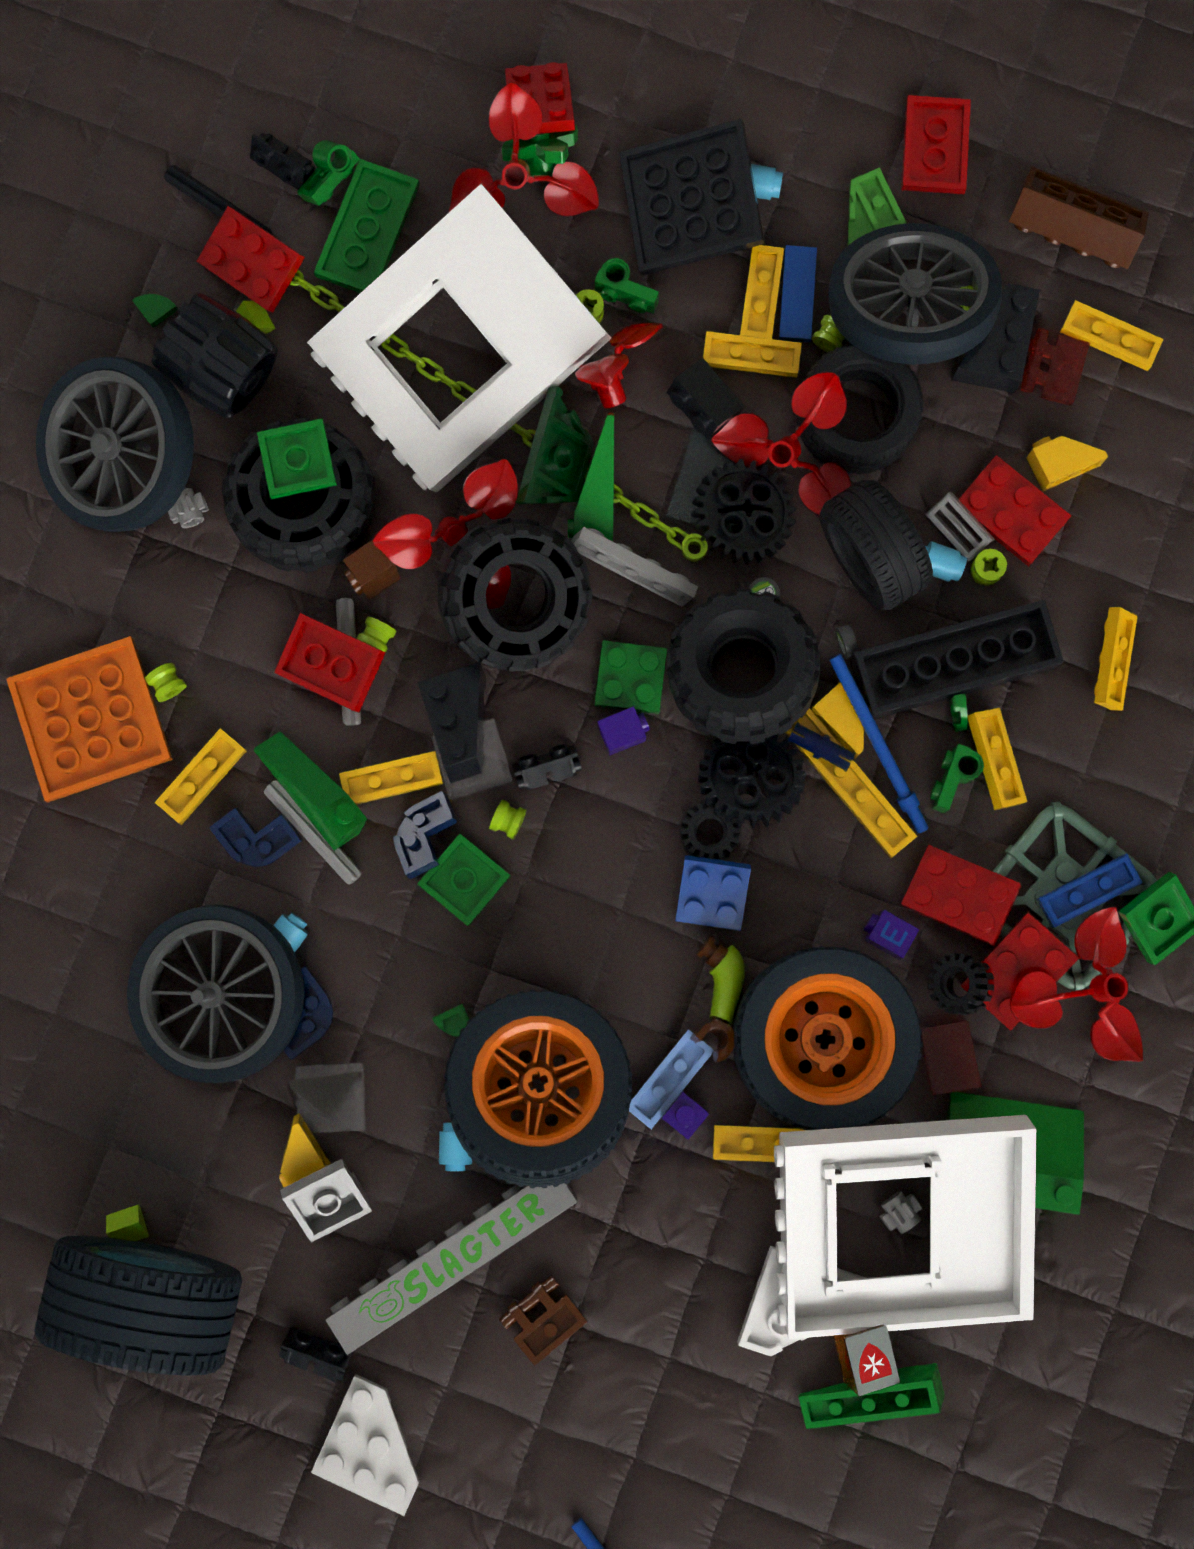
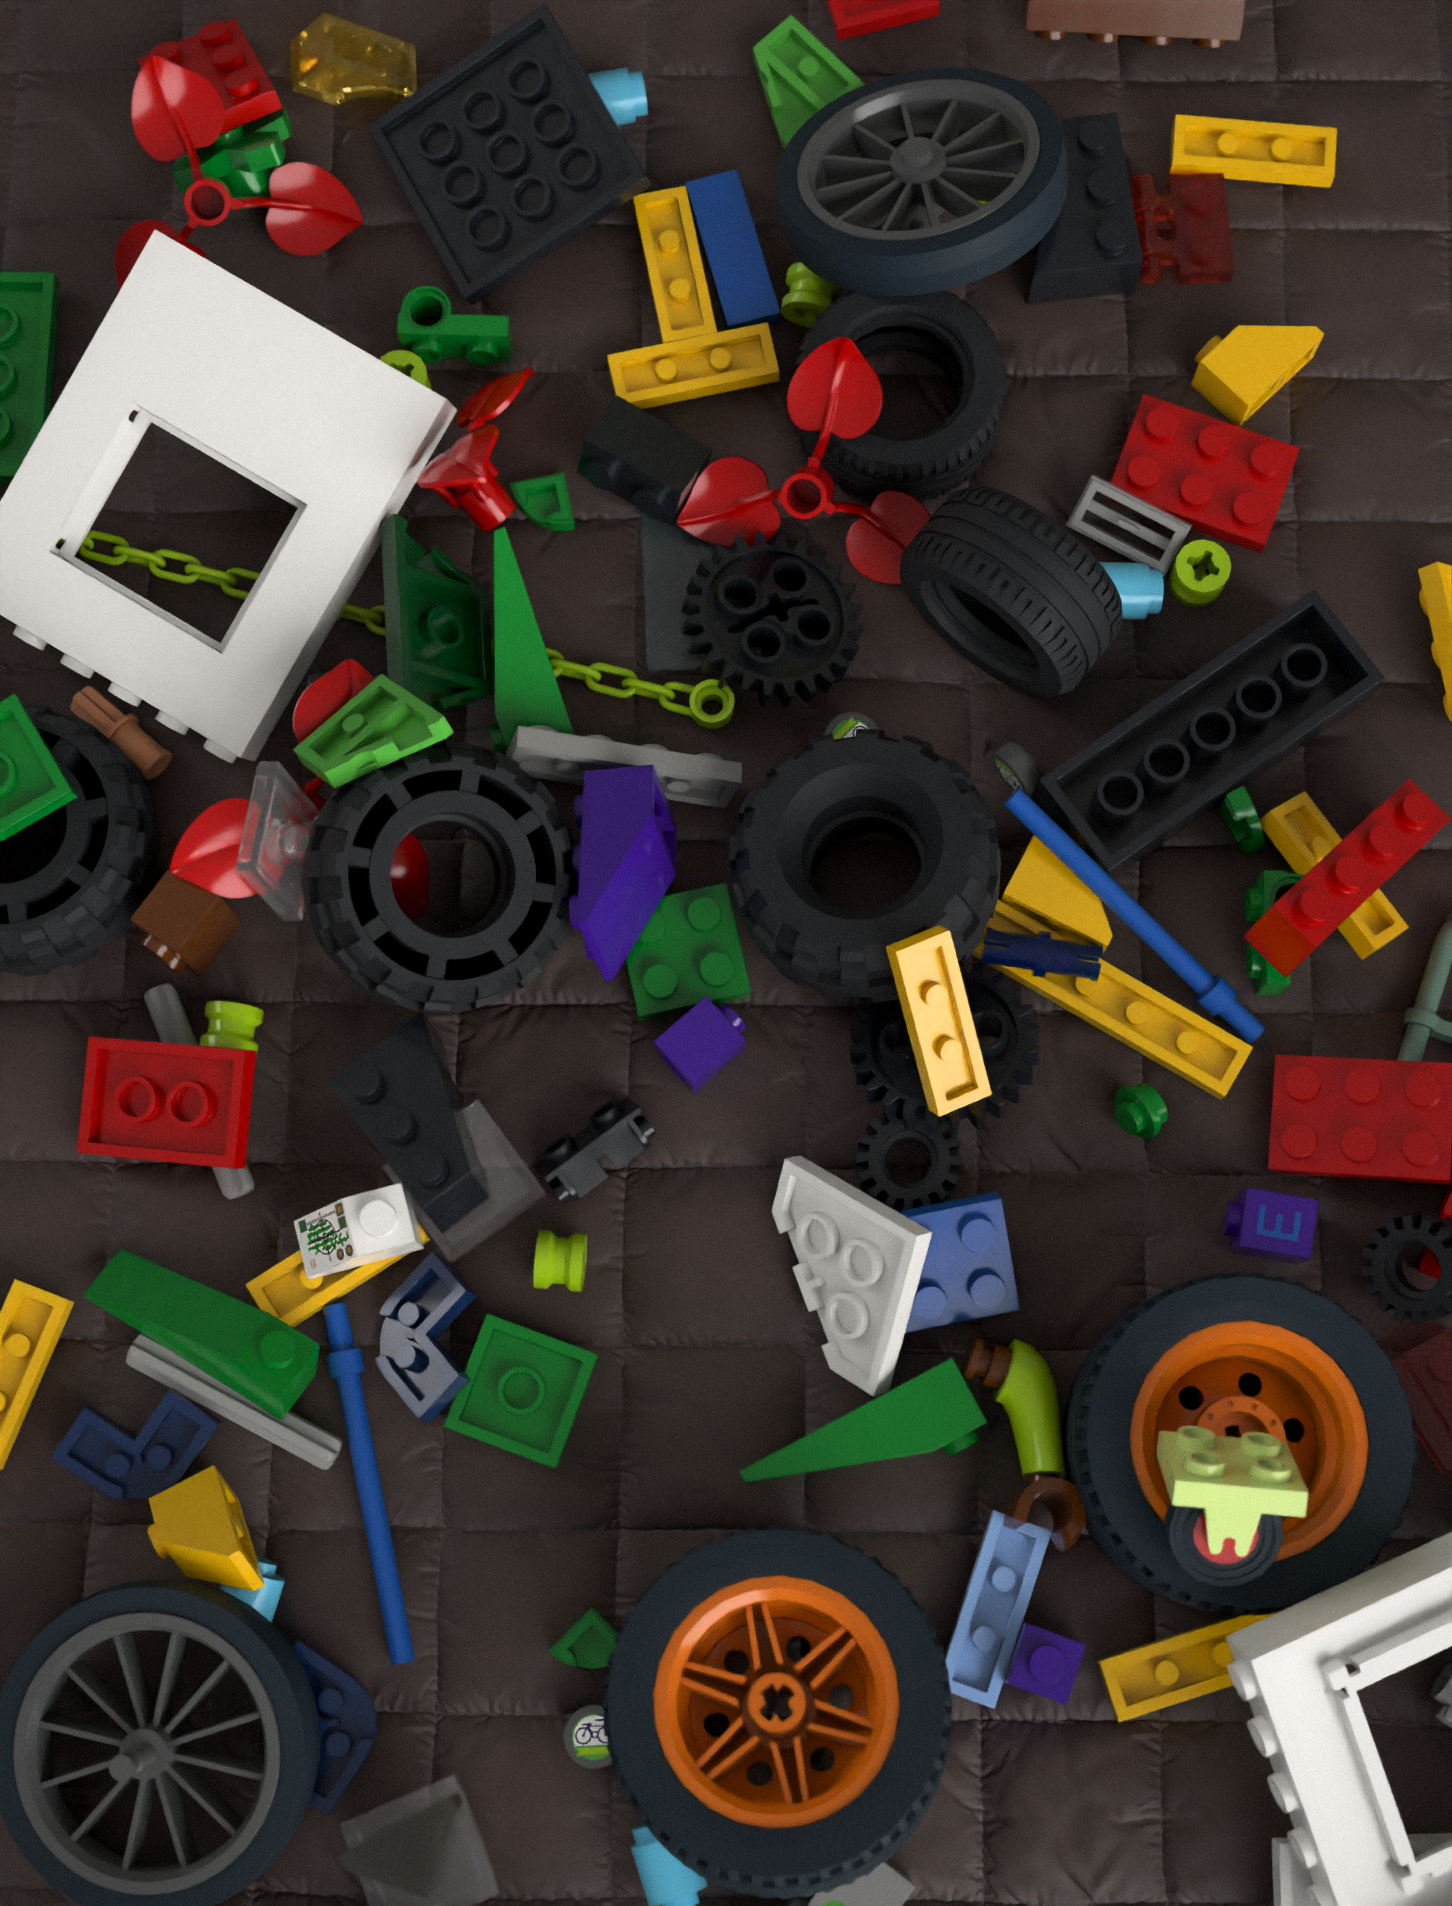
camera: 20 degrees left, 5 degrees down
none -> nougat axle [70,685,172,780]
none -> yellow slope [147,1465,265,1591]
none -> clear plate [236,761,320,921]
none -> clear yellow arch [290,12,417,106]
none -> bright green wing [293,674,453,788]
none -> white slope [294,1183,424,1280]
none -> blue bar [322,1303,415,1665]
none -> green tile [510,472,575,531]
none -> tile [564,1704,612,1769]
none -> dark purple slope [569,764,677,981]
none -> green slope [739,1358,987,1484]
none -> white plate [771,1155,932,1397]
none -> yellow plate [886,925,992,1117]
none -> green plate [1114,1082,1168,1140]
none -> yellowish green plate [1157,1426,1308,1587]
none -> red arch [1243,778,1451,978]

